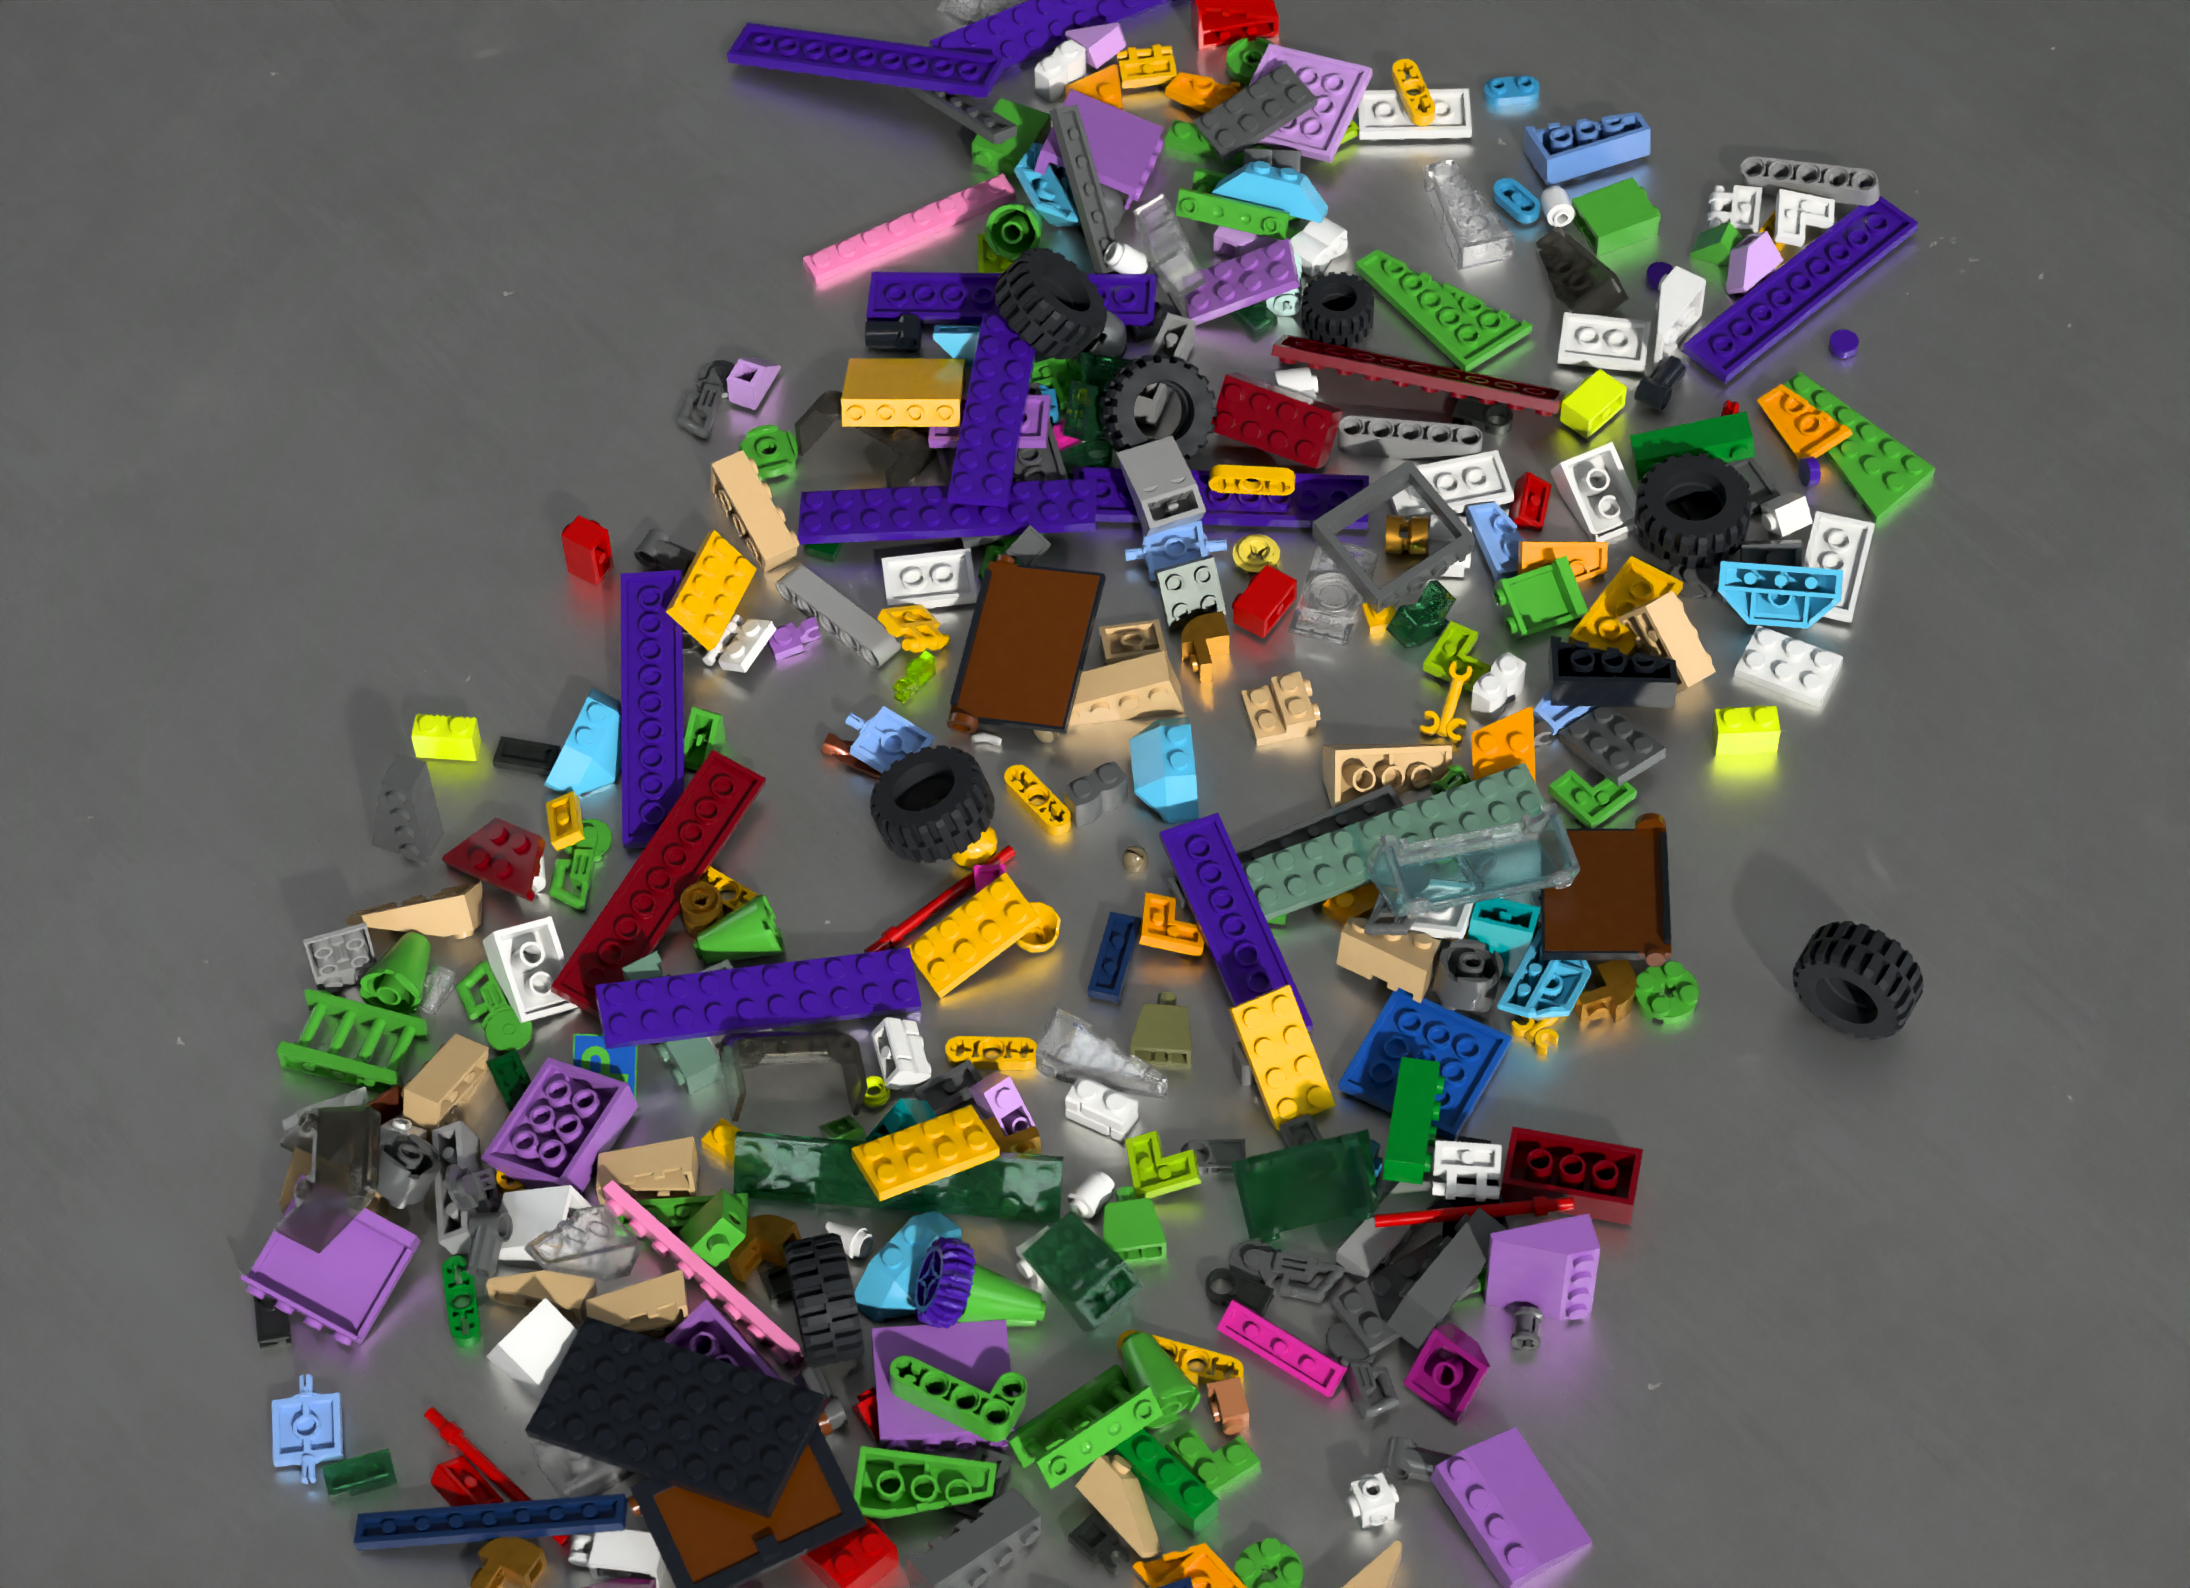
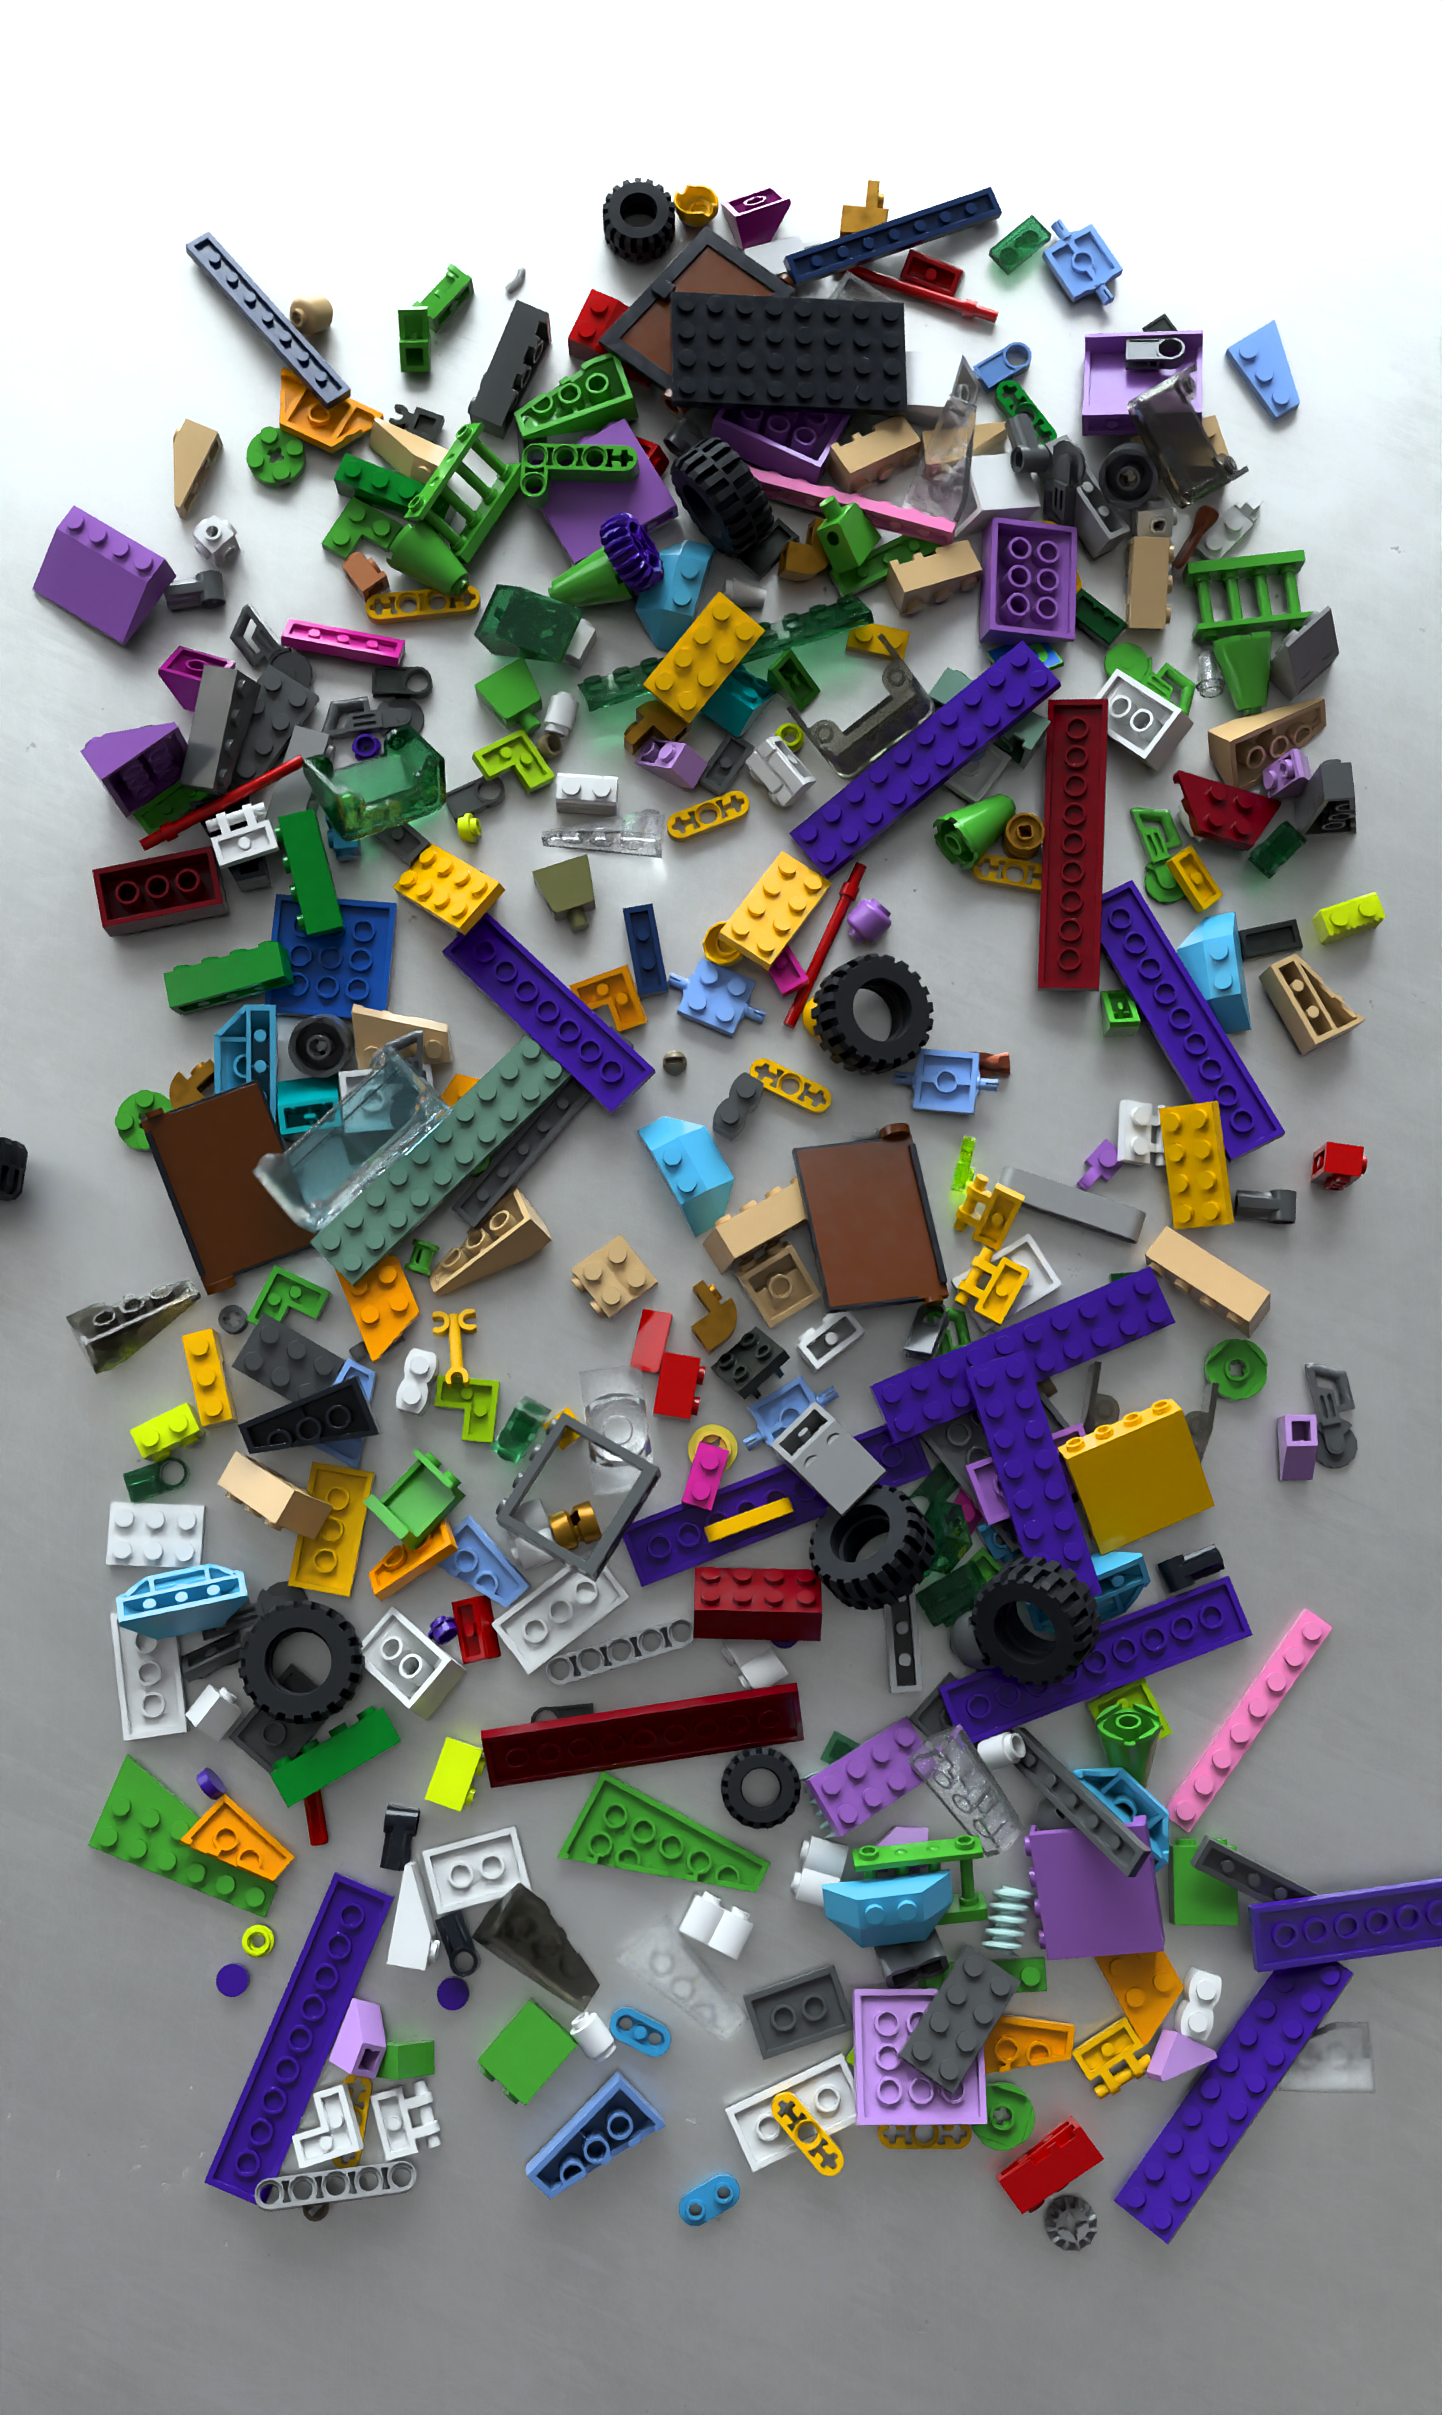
camera: 150 degrees right, 25 degrees up
none -> clear smoke wedge [66,1279,201,1375]
none -> clear green piece [123,1457,190,1503]
none -> green brick [163,941,294,1015]
none -> yellow arch [181,1328,238,1430]
none -> dark grey bush [218,1305,248,1335]
none -> neon yellow plate [242,1924,275,1958]
none -> dark purple plate [352,734,381,762]
none -> dark purple plate [428,1616,459,1645]
none -> black piece [435,1910,481,1977]
none -> neon yellow plate [457,813,481,843]
none -> dark tan hinge [536,732,562,758]
none -> slope [629,1309,673,1376]
none -> light blue plate [667,958,766,1037]
none -> white brick [679,1891,754,1960]
none -> dark pink plate [681,1442,729,1512]
none -> dark grey plate [743,1964,853,2060]
none -> white brick [796,1311,866,1373]
none -> medium lavender head [847,898,891,944]
none -> yellow plate [954,1247,1030,1326]
none -> medium blue piece [973,342,1032,395]
none -> light aqua piece [981,1885,1034,1957]
none -> dark grey piece [1125,337,1185,370]
none -> light blue wing [1225,320,1300,422]
none -> clear green brick [1248,820,1308,879]
none -> tan wedge [1258,953,1365,1055]
none -> lavender slope [1262,748,1312,799]

